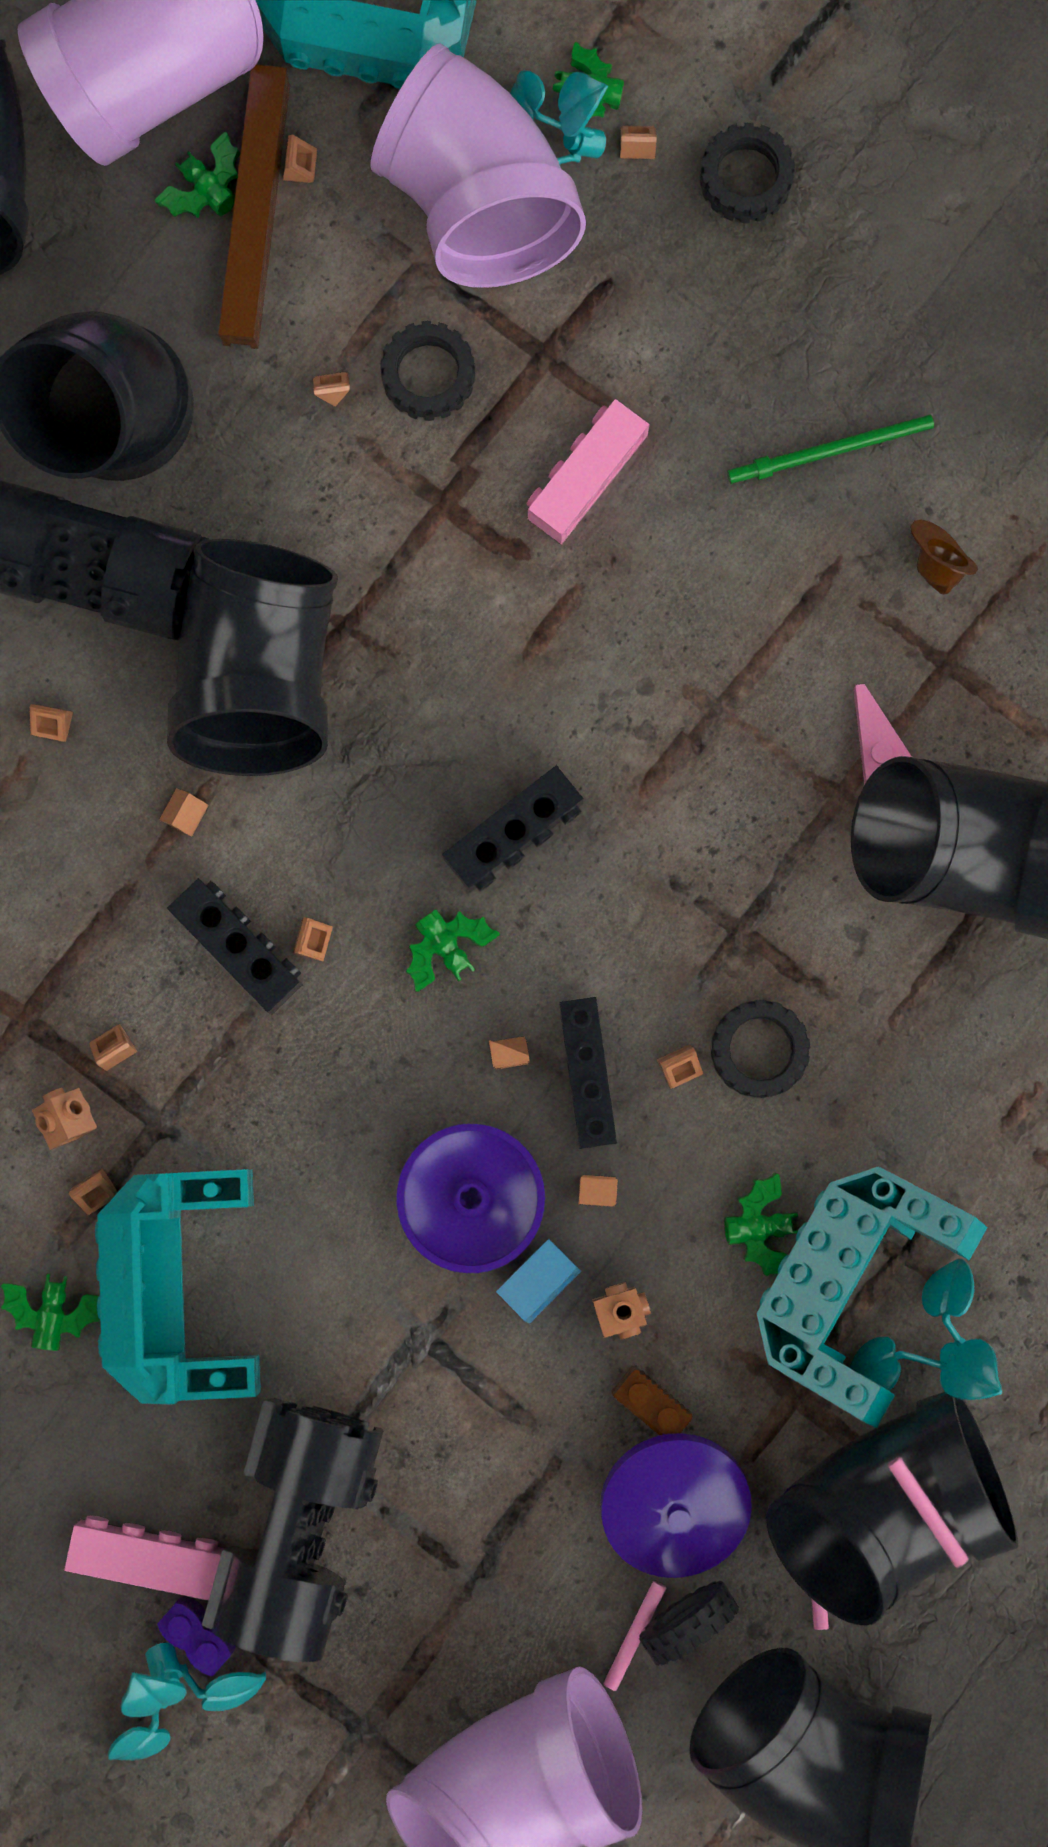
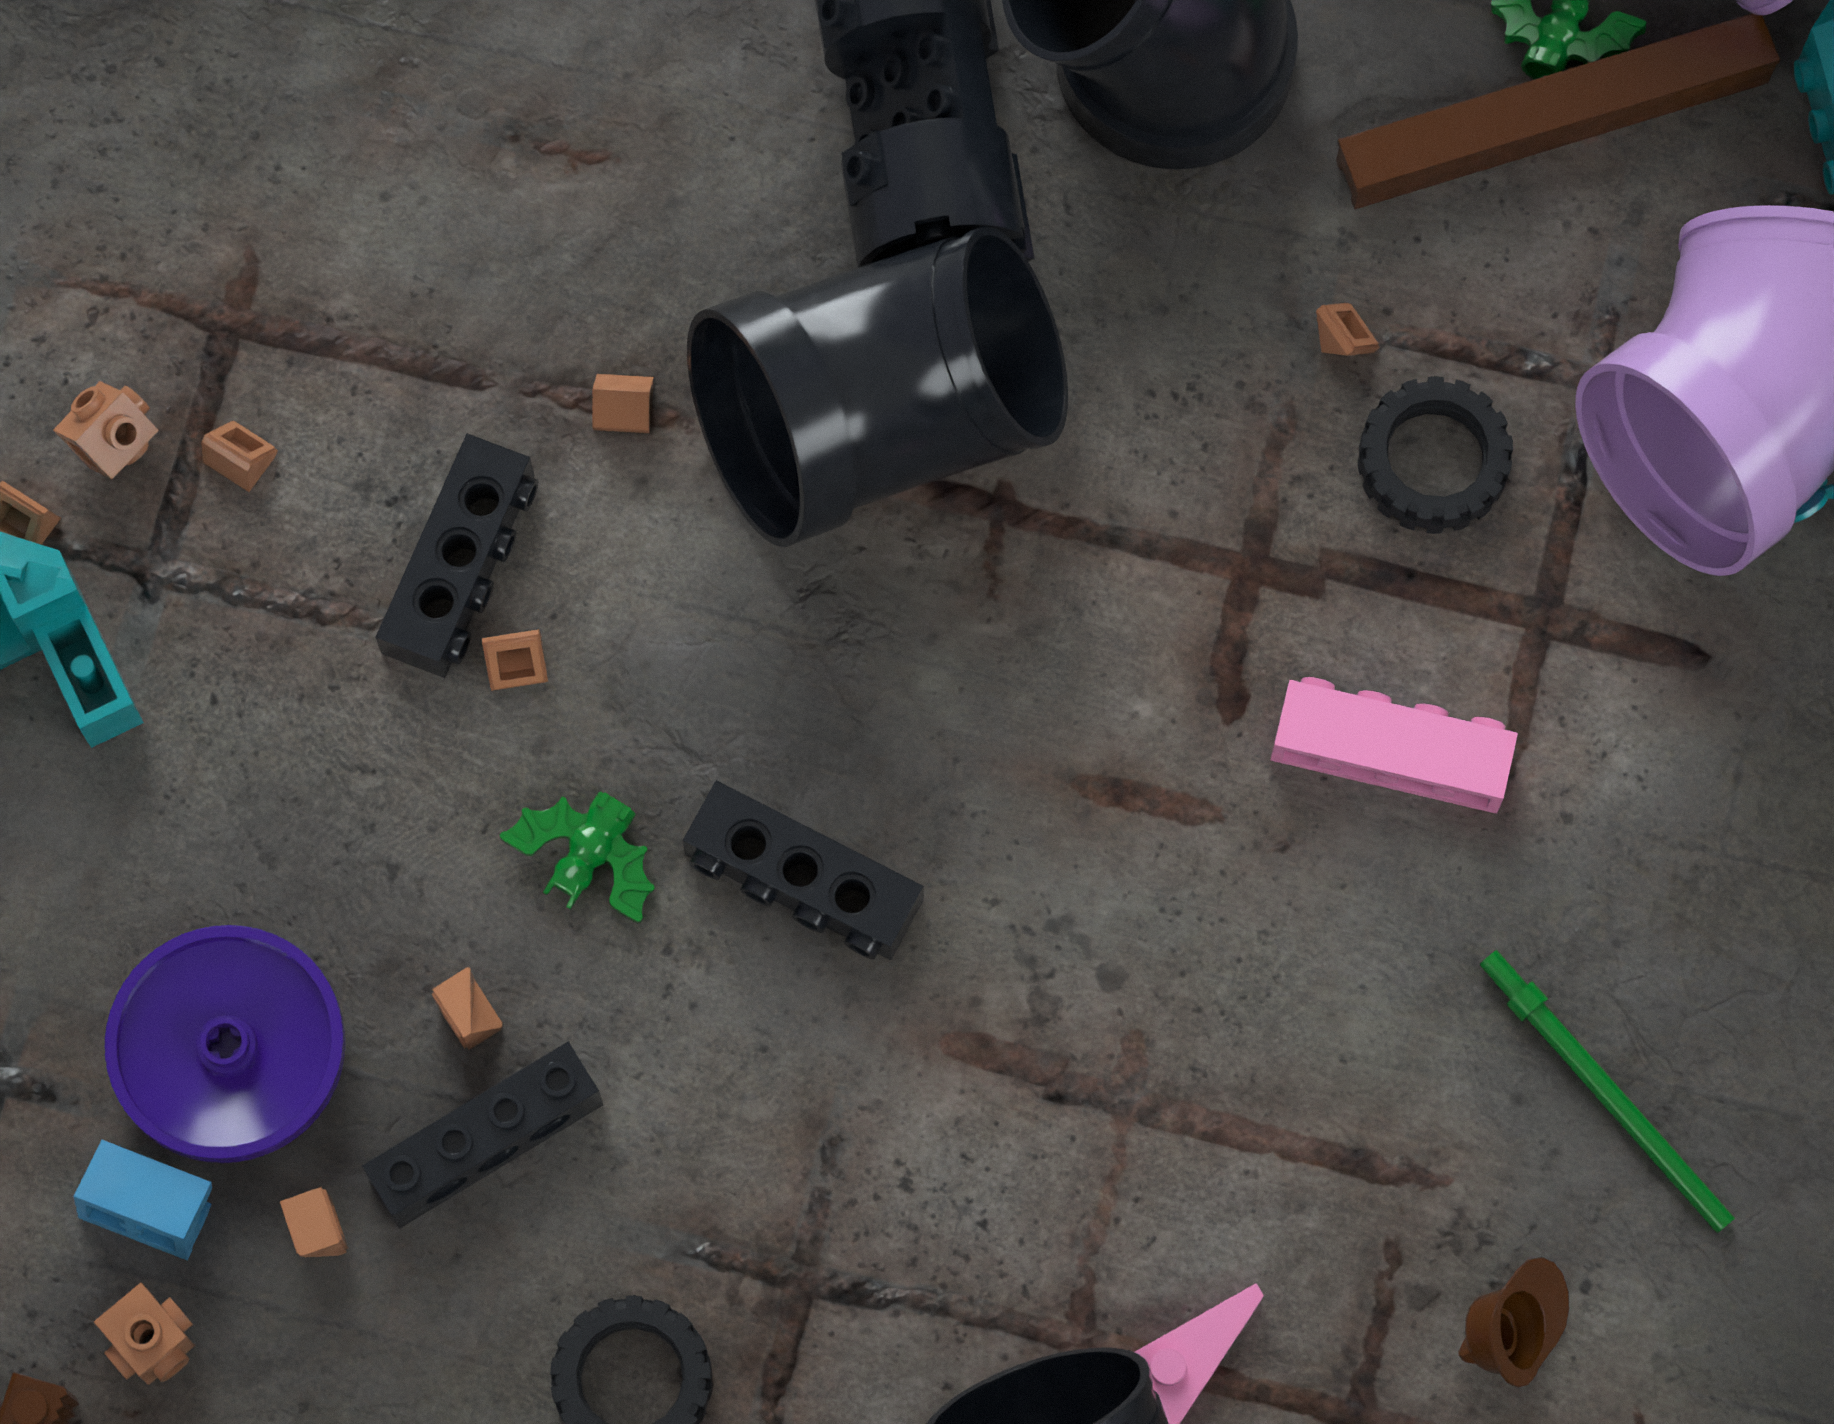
camera: 65 degrees right, 10 degrees down
nougat slope [29,704,73,742] -> none
nougat slope [283,135,317,183] -> none
nougat slope [657,1045,703,1089] -> none

